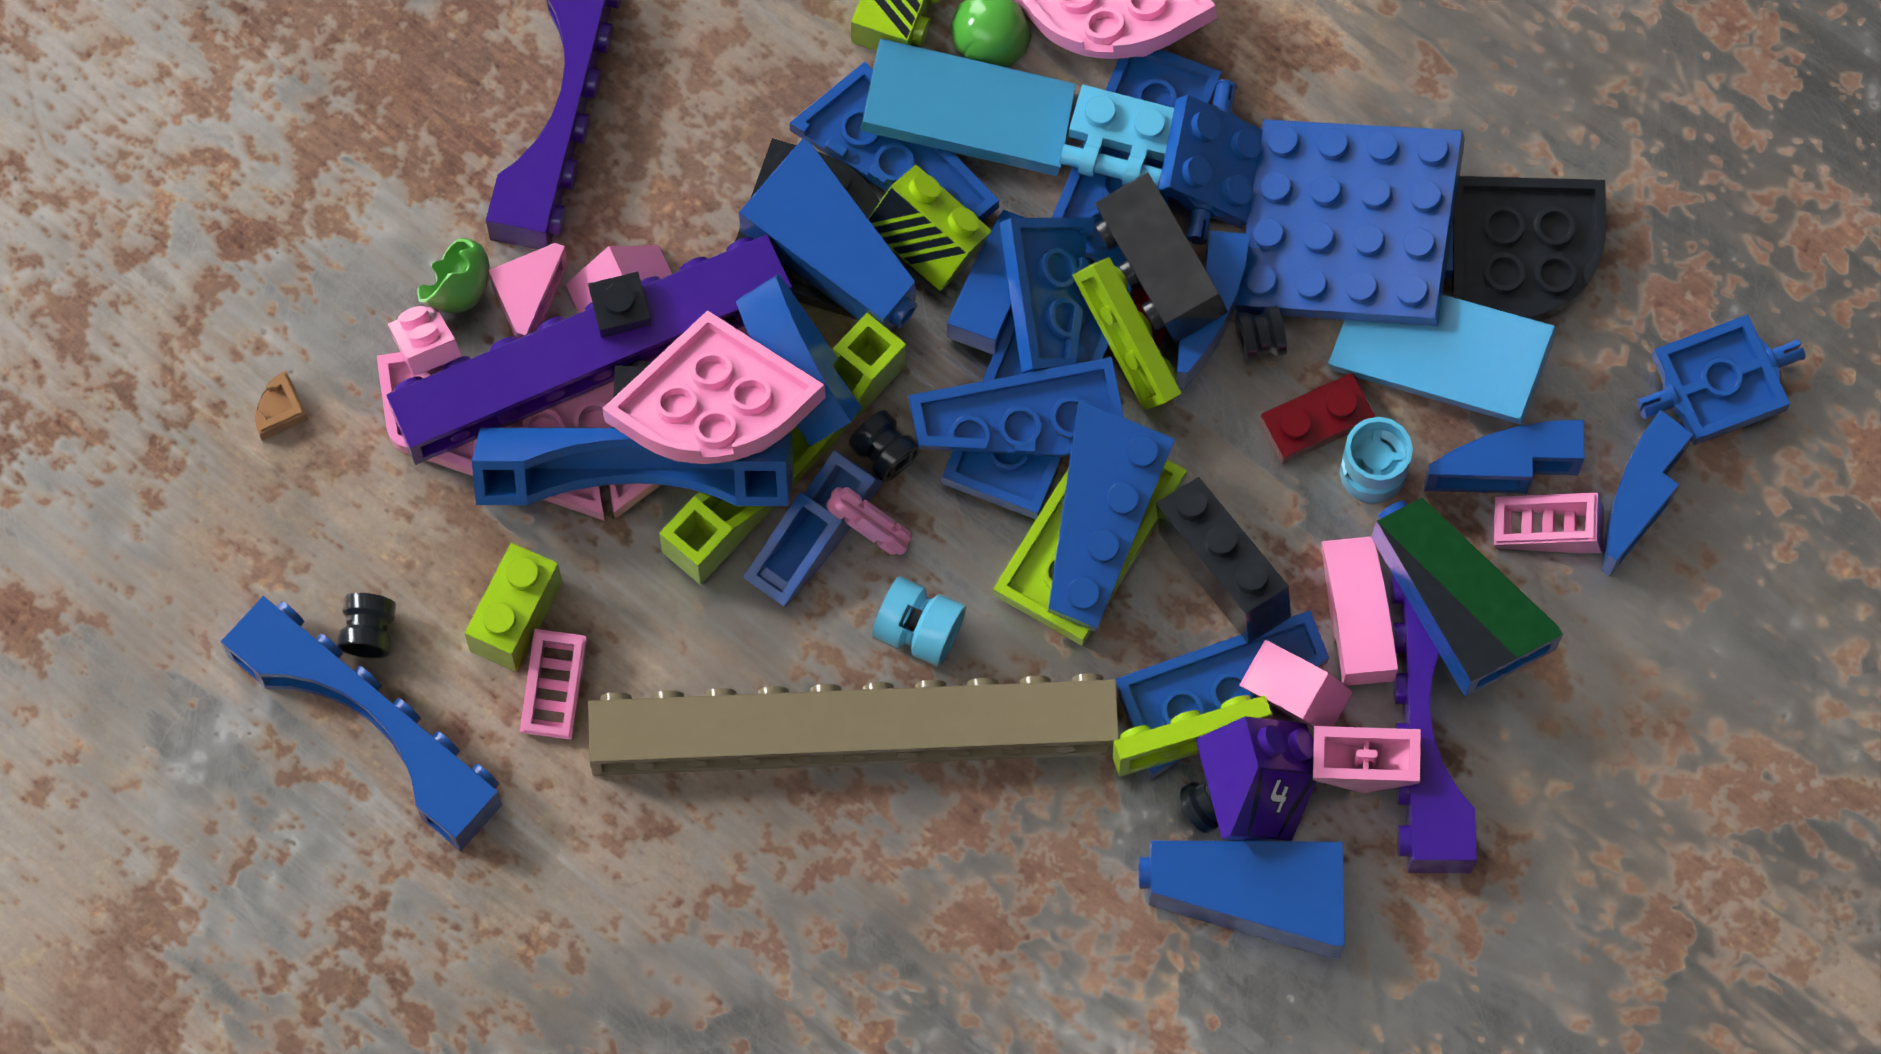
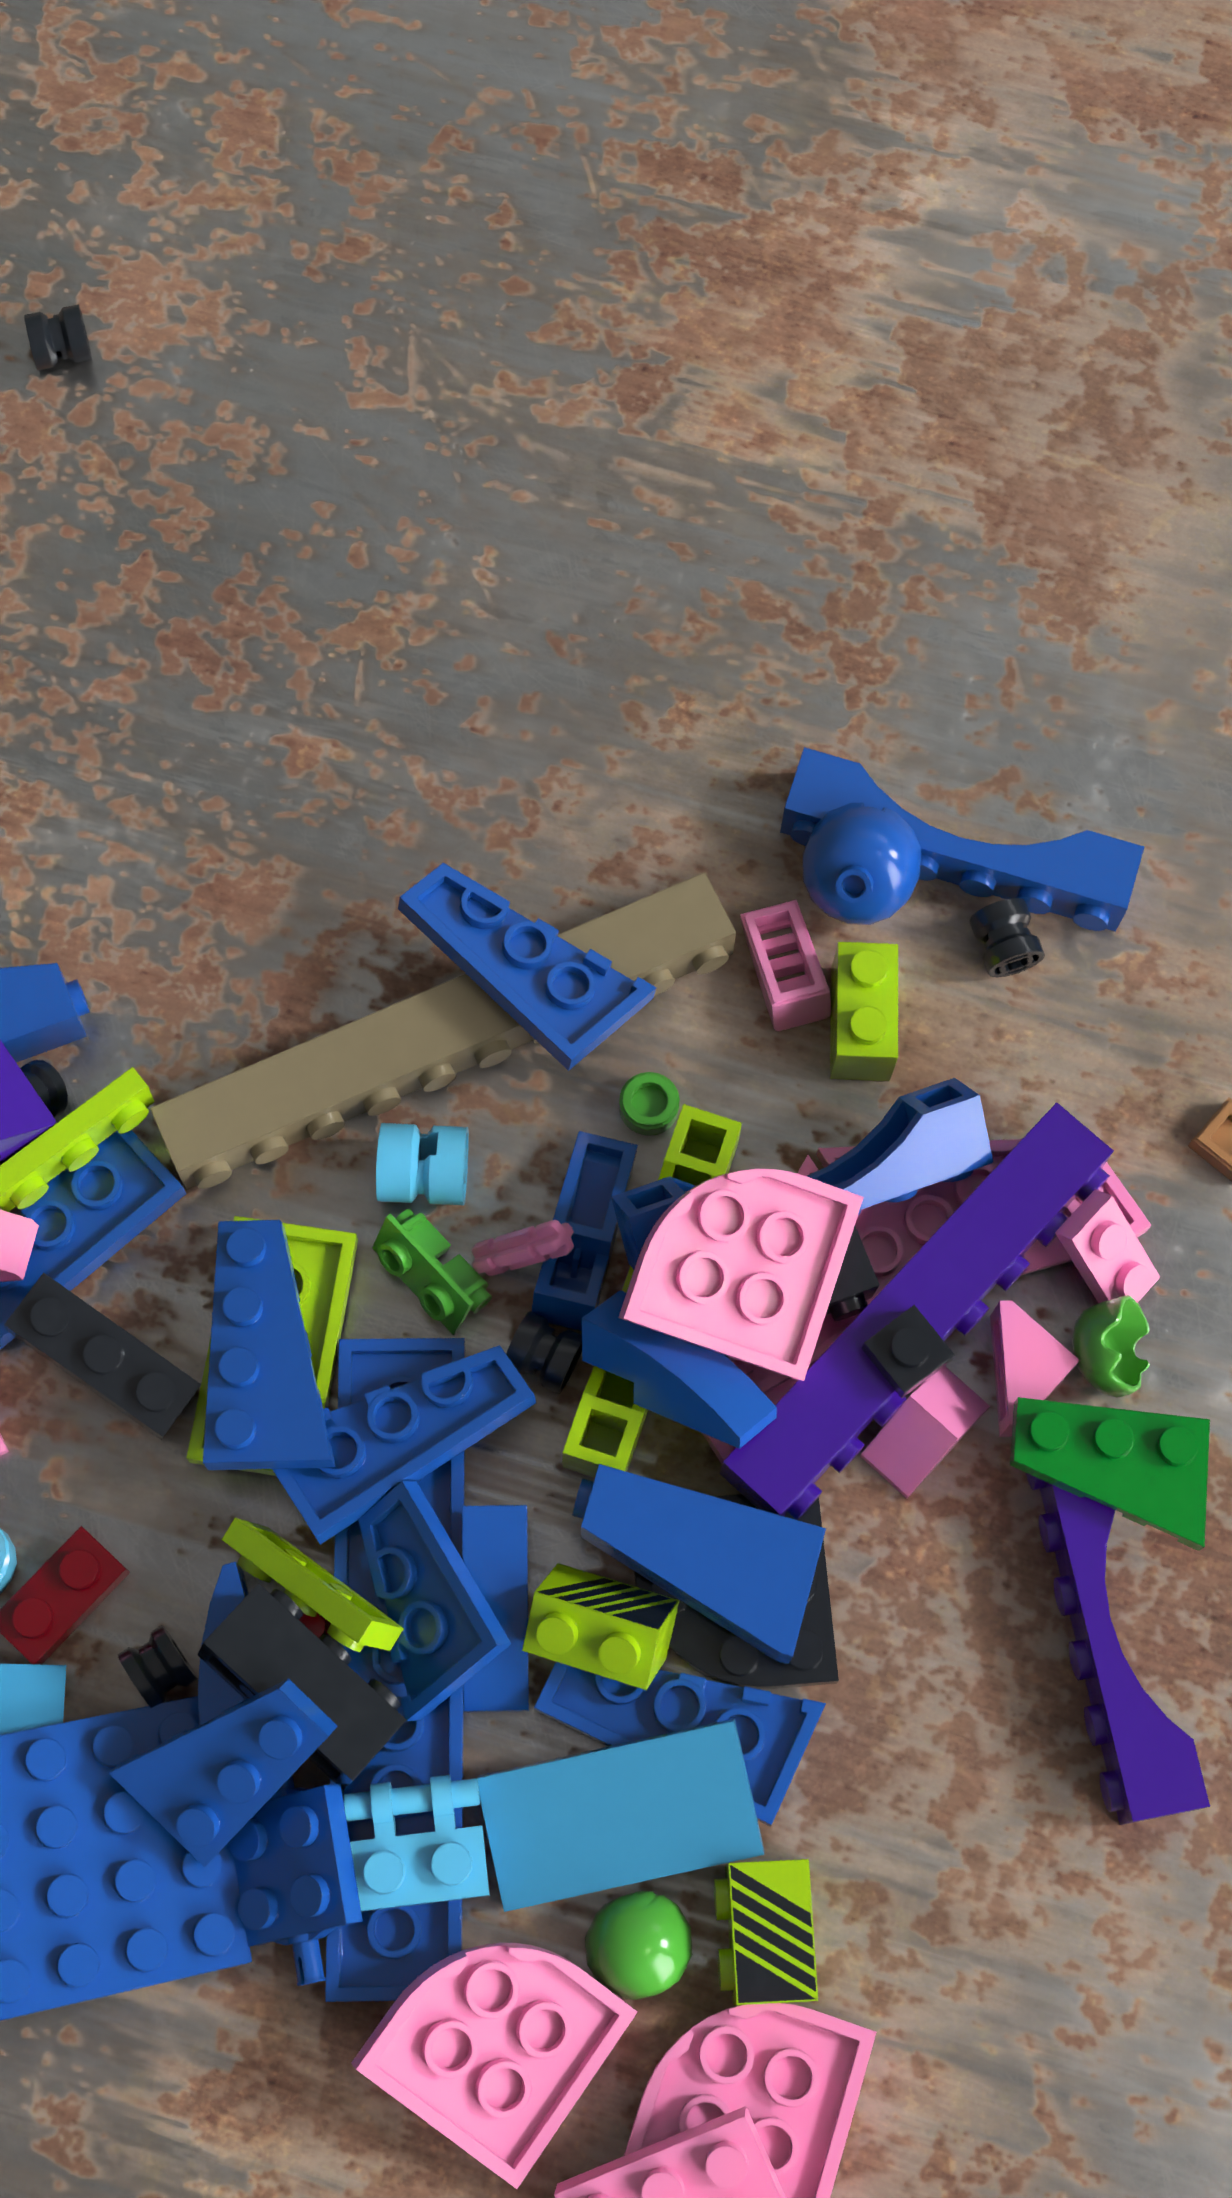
camera: 155 degrees right, 0 degrees up
none -> blue wing [109,1679,338,1867]
none -> bright green hinge [372,1209,492,1336]
none -> blue wing [398,863,657,1071]
none -> bright green tile [619,1072,680,1136]
none -> blue cylinder [803,803,921,925]
none -> green wing [1010,1397,1210,1551]

